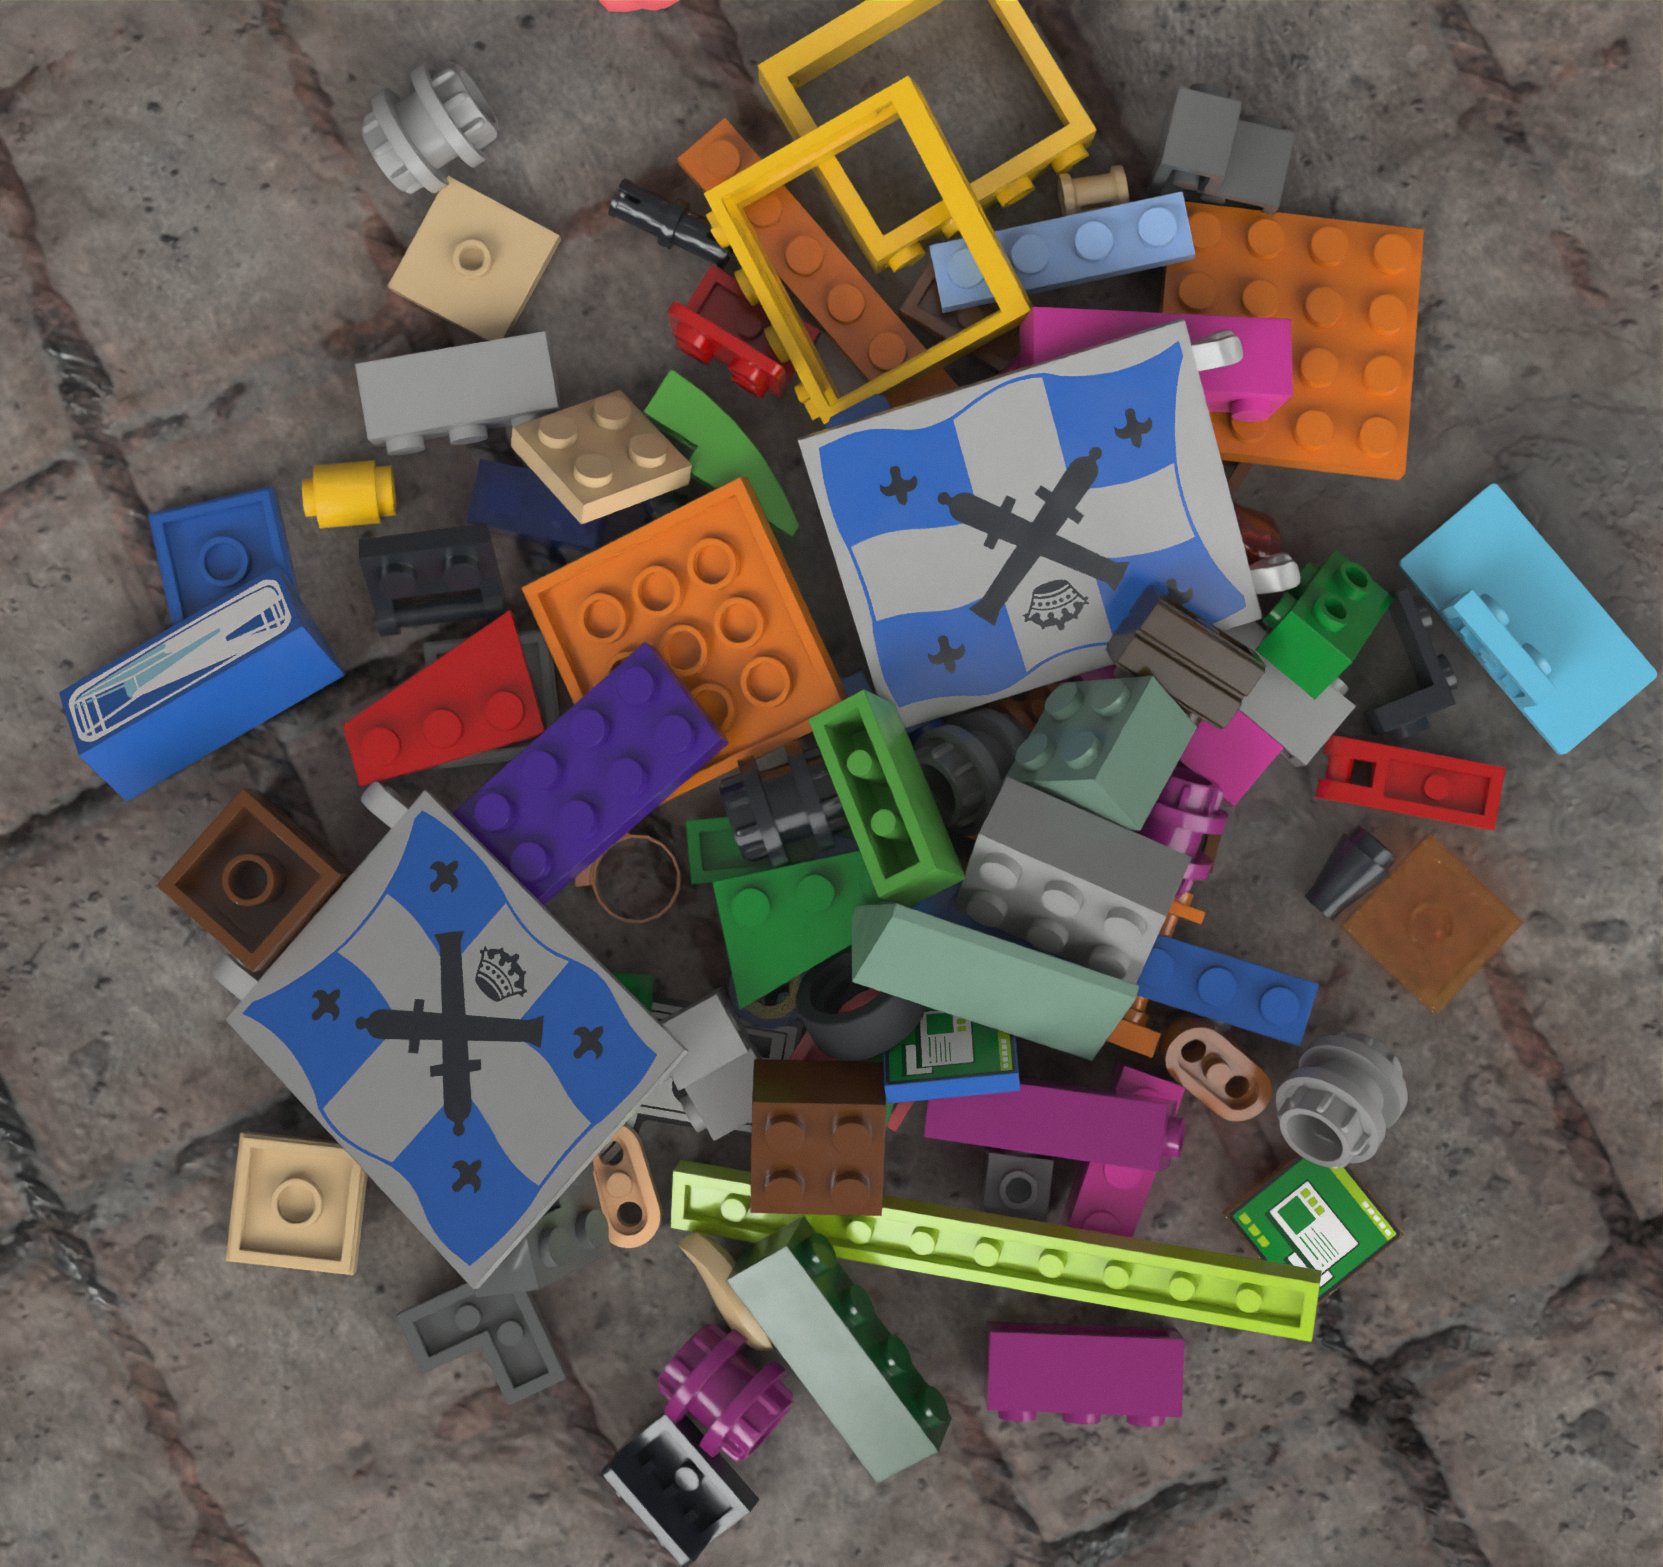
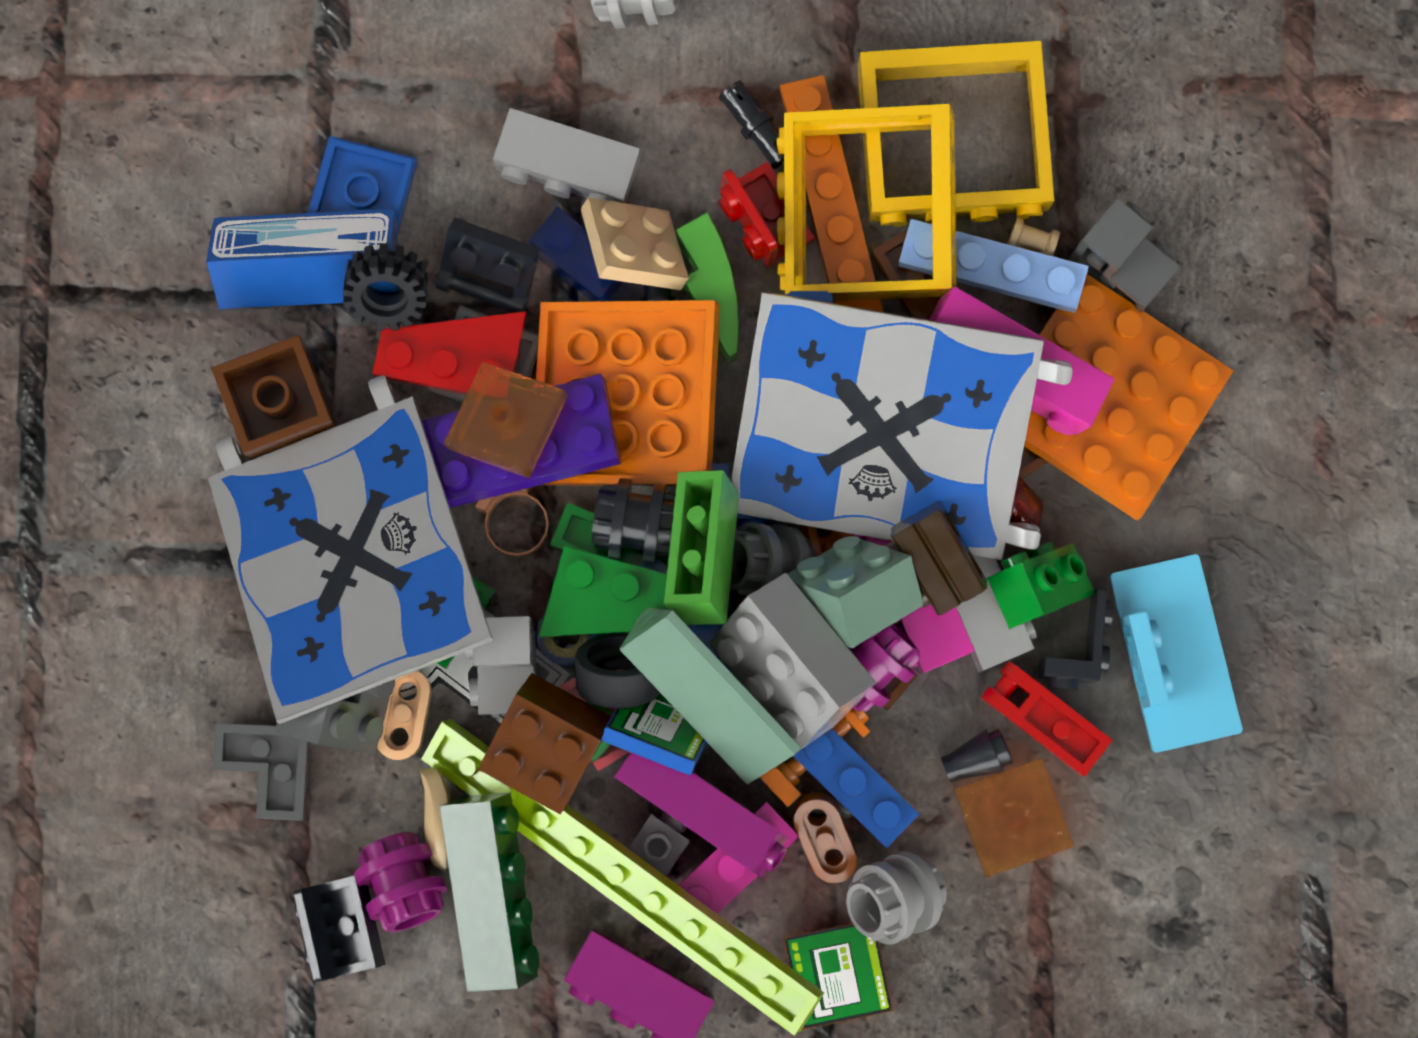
camera: 20 degrees right, 5 degrees down
tan plate [225,1131,368,1275] -> none
yellow brick [302,460,397,529] -> none
tan plate [387,176,561,341] -> none
none -> black tyre [342,243,429,331]
none -> clear orange plate [443,362,568,478]

